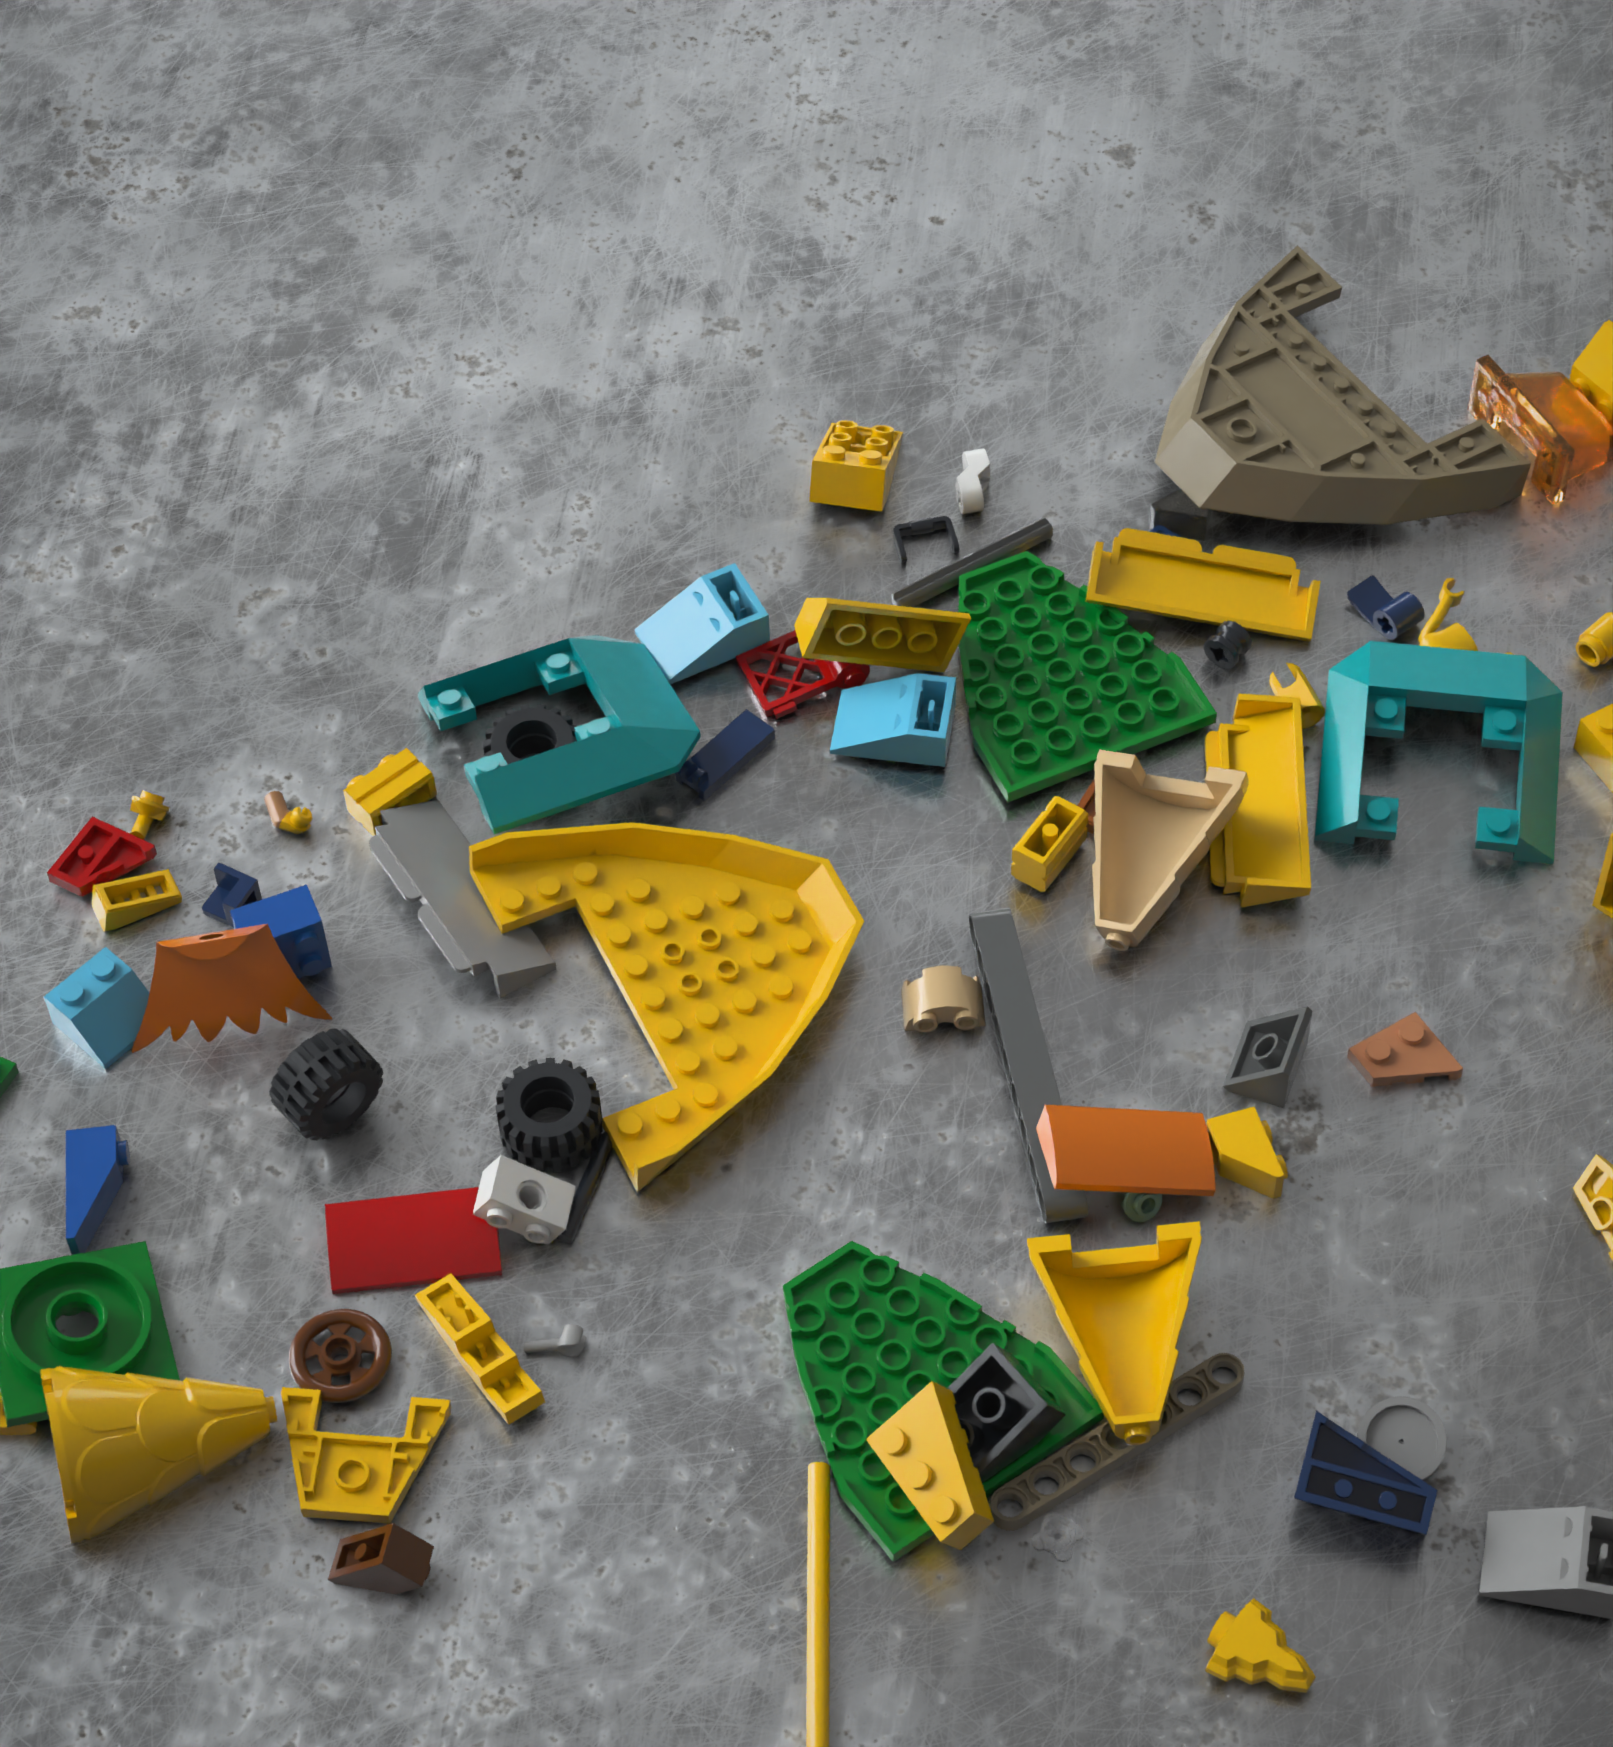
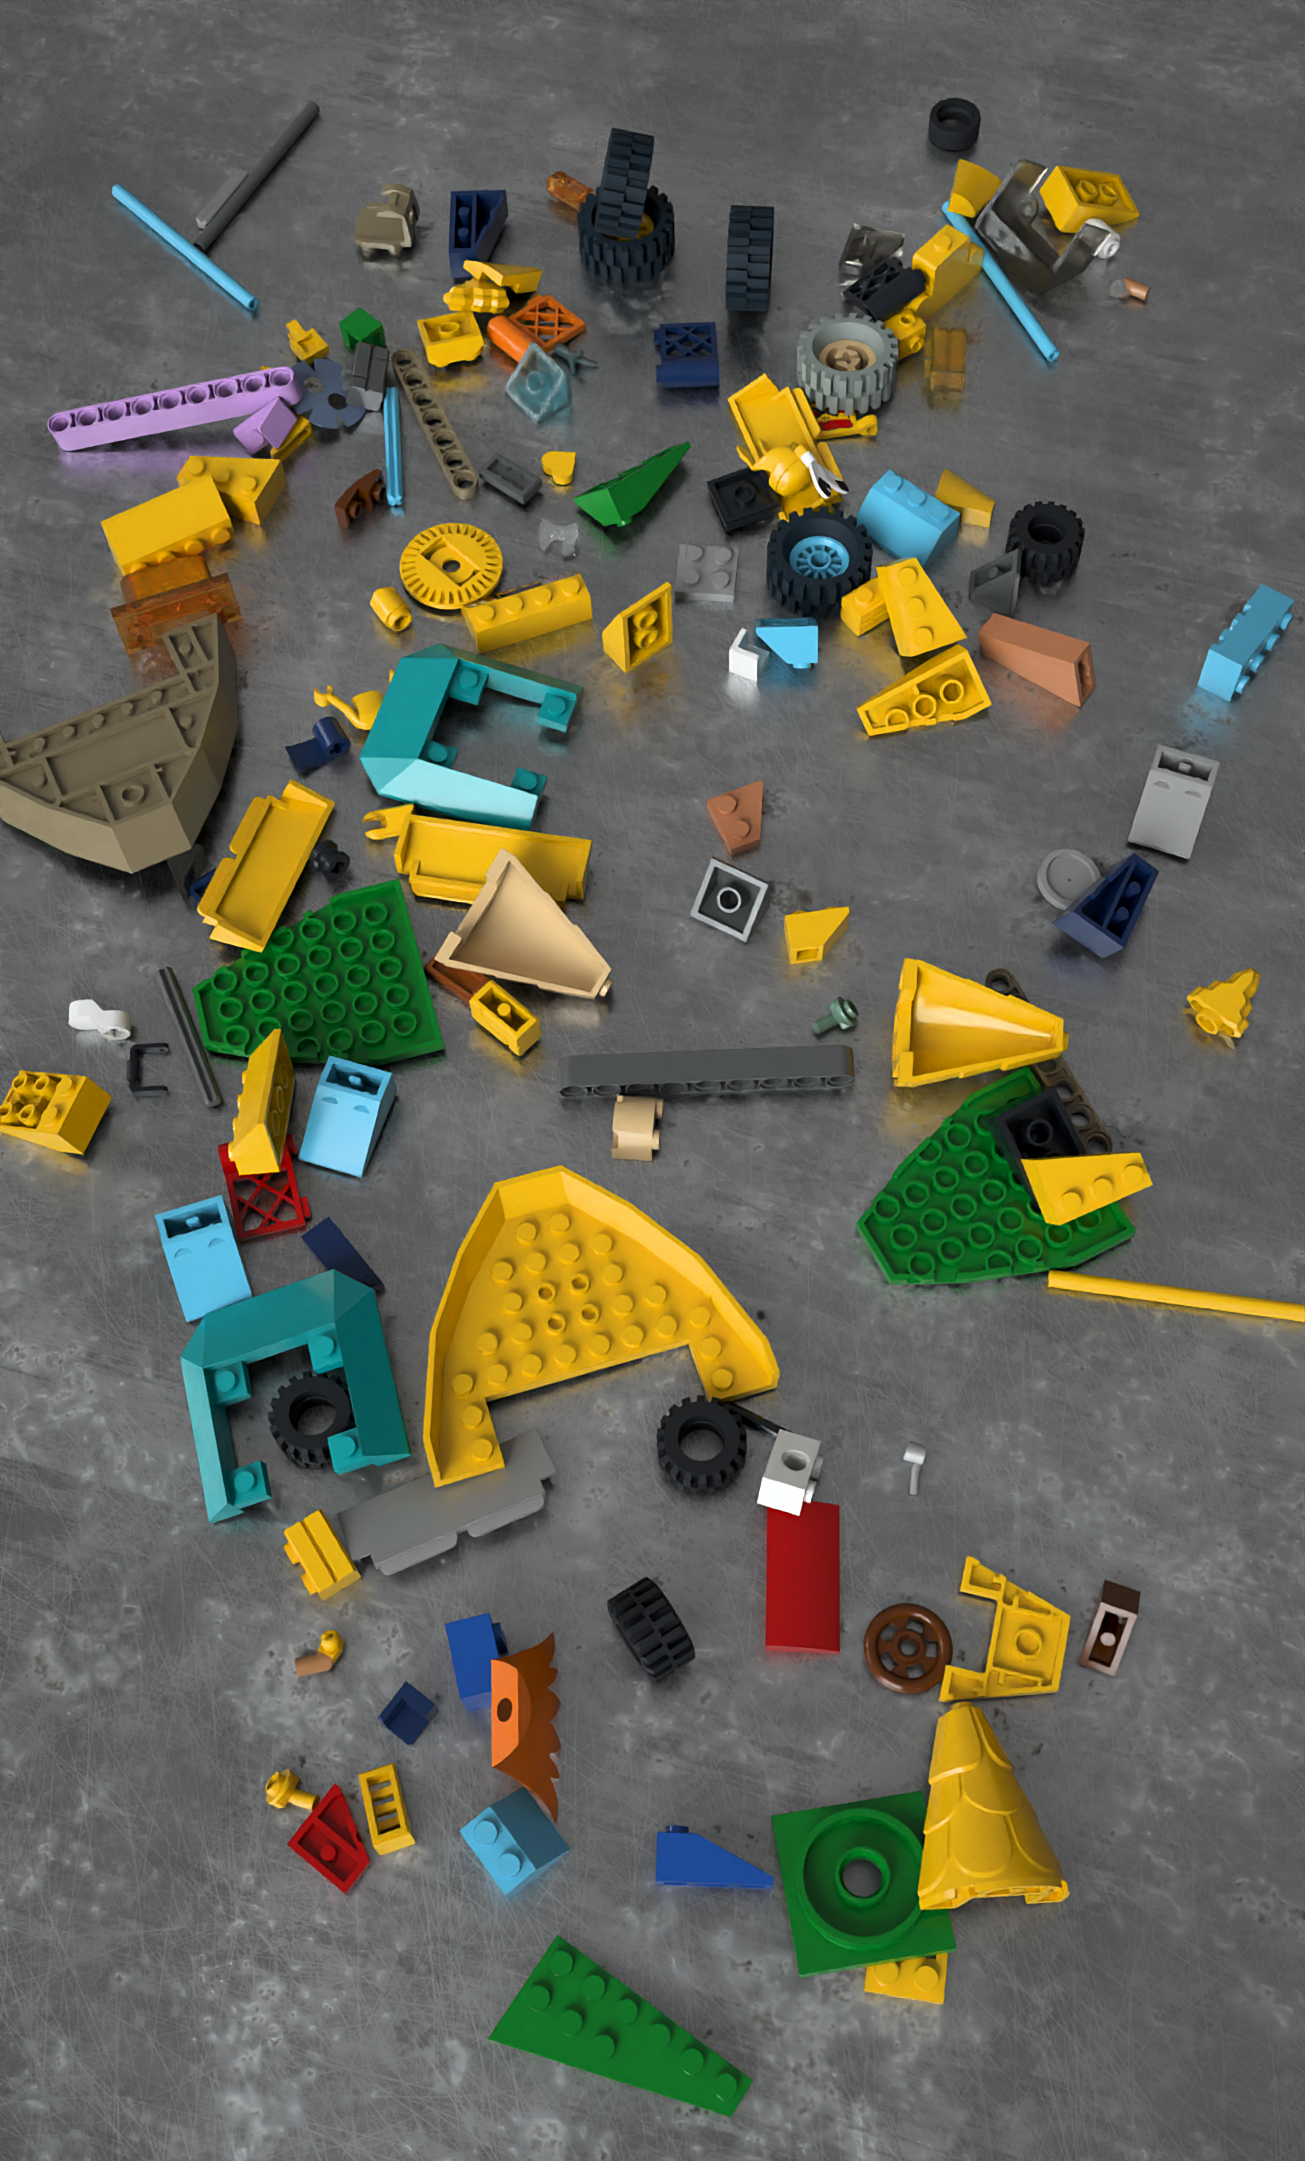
camera: 80 degrees left, 10 degrees up
yellow slope [415,1274,545,1425] -> none
orange slope [1036,1105,1216,1196] -> none

